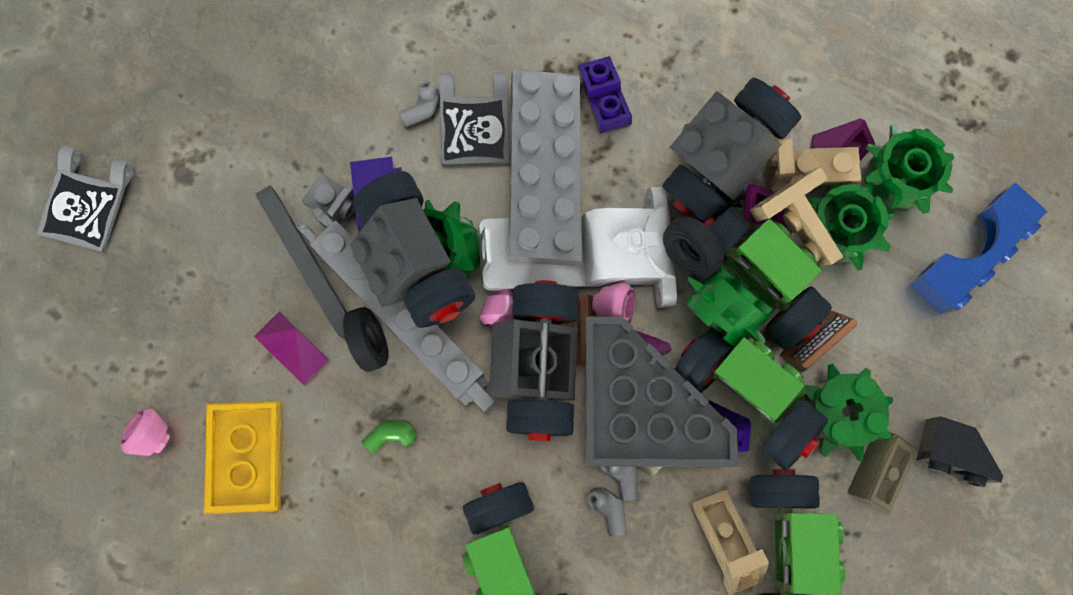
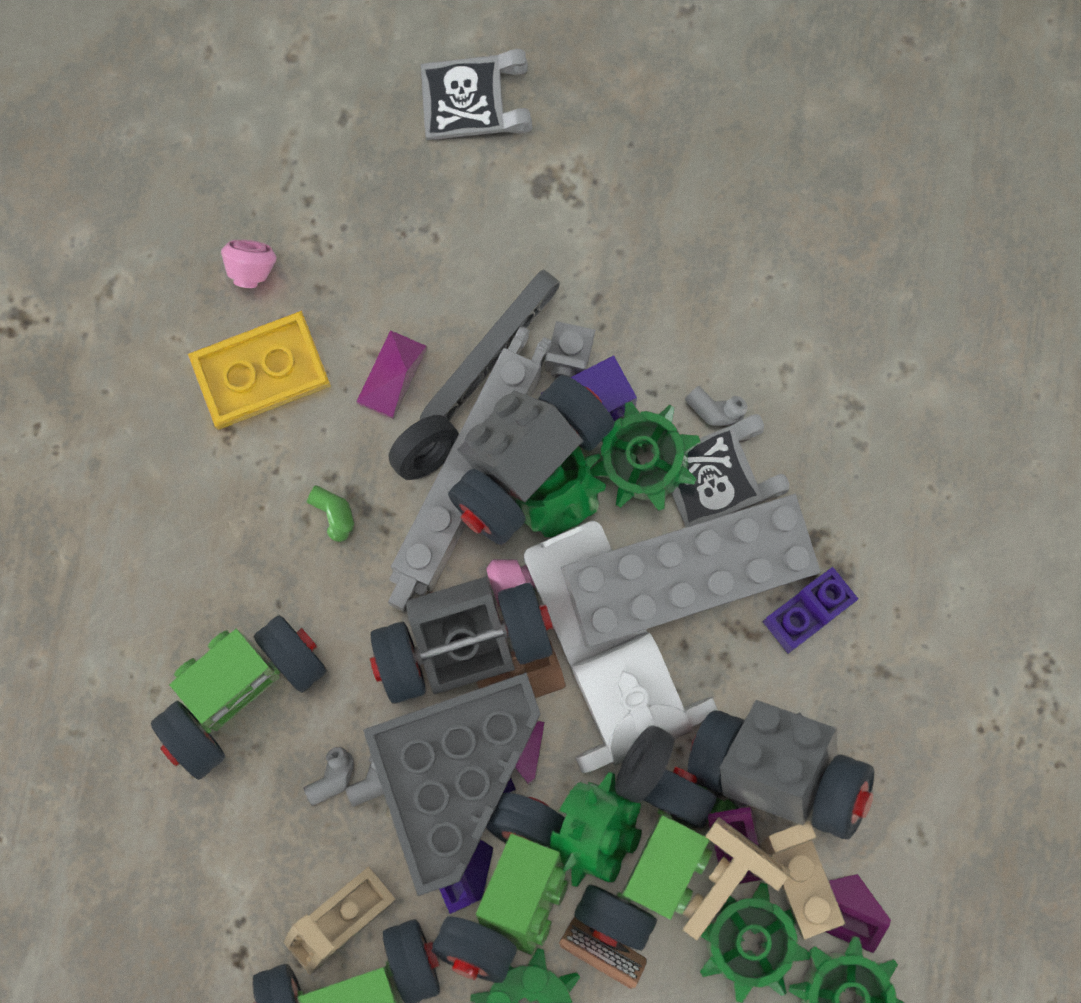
camera: 75 degrees right, 0 degrees up
bright pink cone [592,282,636,323] -> none
none -> green brick [590,401,701,511]

